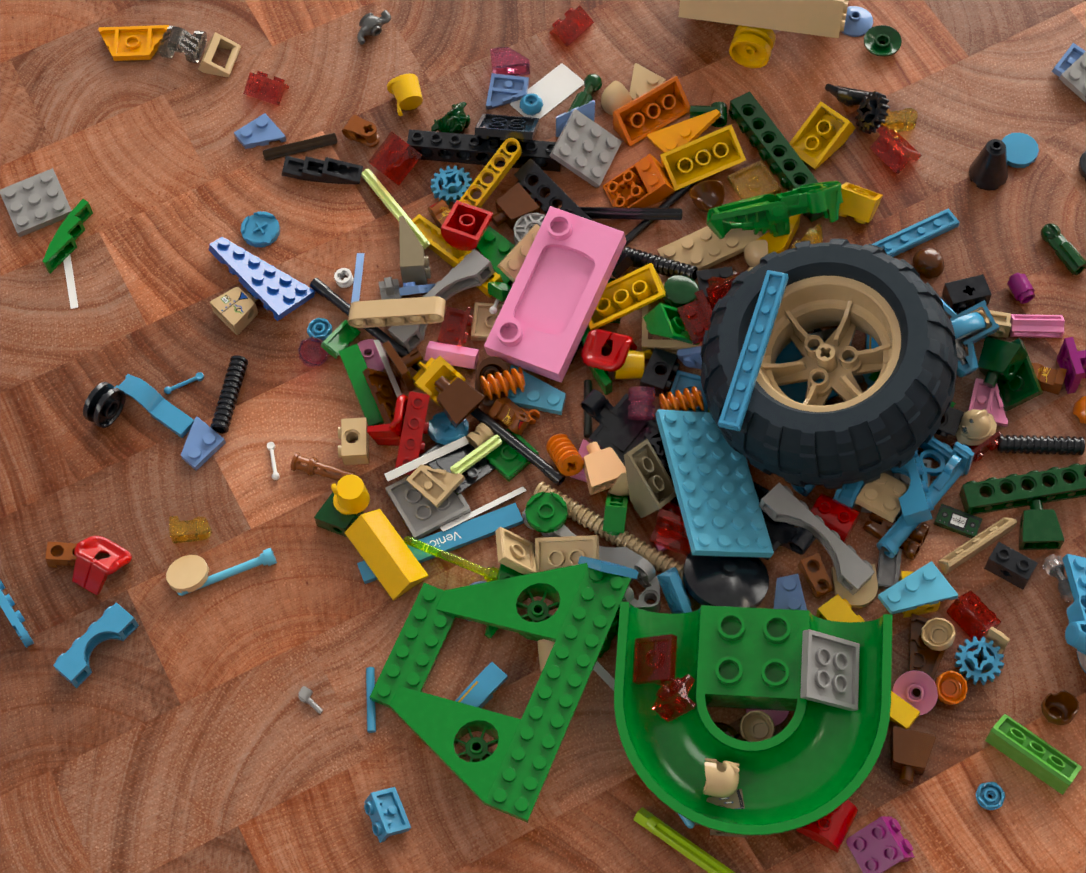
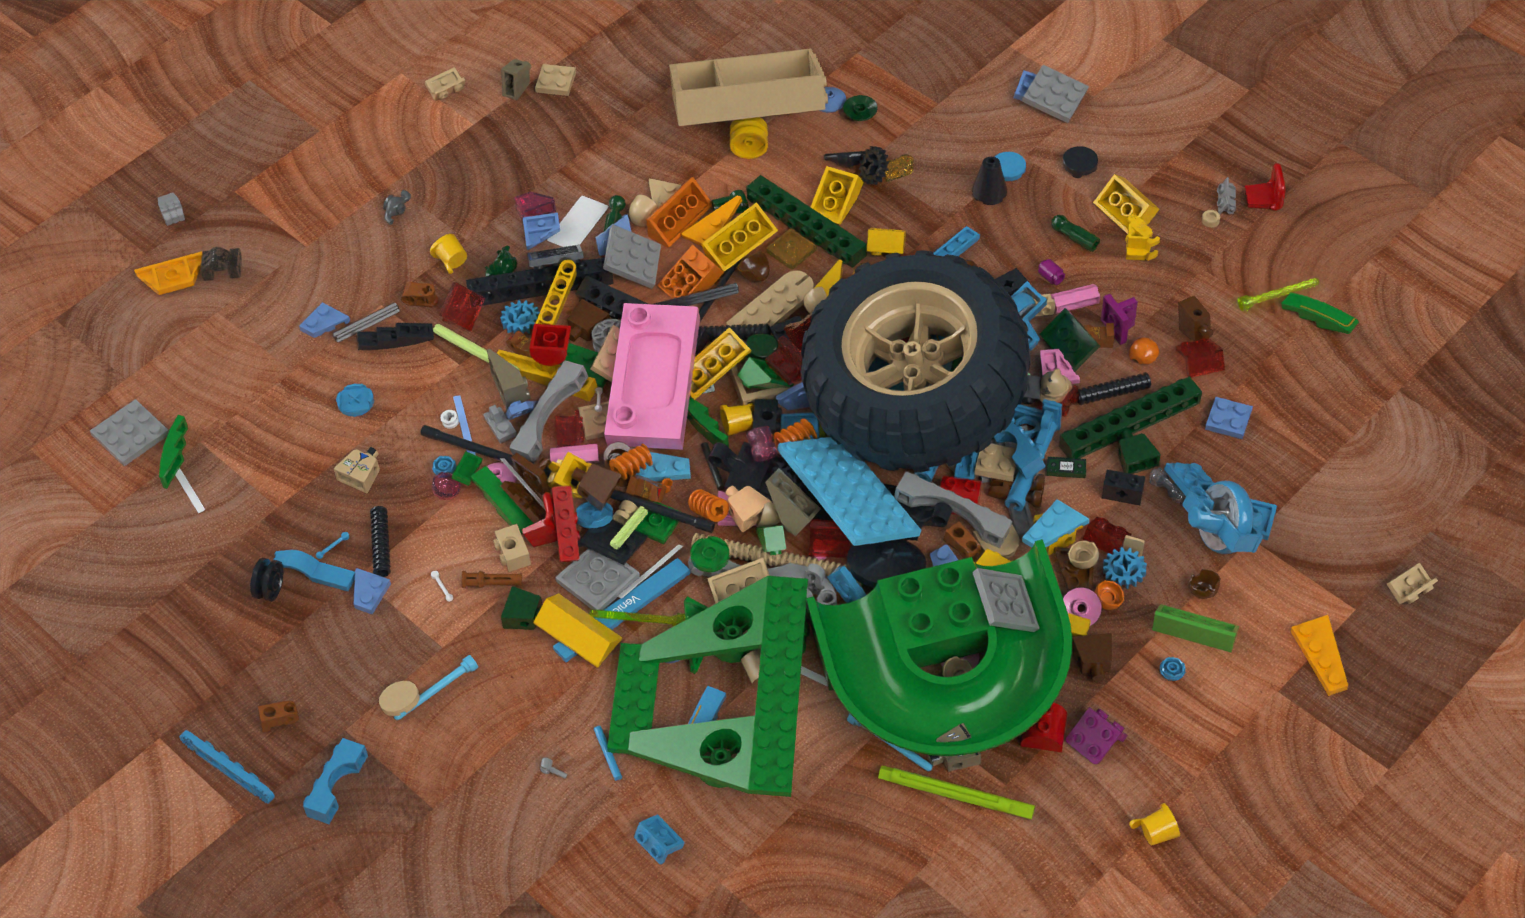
camera: 20 degrees left, 10 degrees down
red piece [72,536,132,595] -> none
clear yellow leg [169,516,212,543] -> none
tan tile [198,32,241,77] -> none
wing [209,237,315,321] -> none
clear red bracket [243,71,289,106] -> none
yellow hat [331,475,370,515] -> none
tan beam [348,296,446,328] -> none
white sticker [384,436,469,481] -> none
tan wing [406,465,465,508] -> none
green slope [488,282,512,302] -> none
tan tile [495,527,537,575] -> none
dark azure plate [520,93,543,116] -> none
clear red bracket [549,5,594,46] -> none
dark azure tile [578,556,638,579] -> none
red piece [581,329,637,372] -> none
clear red bracket [633,634,677,688] -> none
clear red bracket [652,674,696,722] -> none
tan helmet [703,758,740,798] -> none
green piece [706,181,843,239] -> none
dark azure tile [718,270,789,431] -> none
clear red bracket [870,125,922,174] -> none
tan slope [938,517,1017,575] -> none
dark green torso [978,337,1028,388] -> none

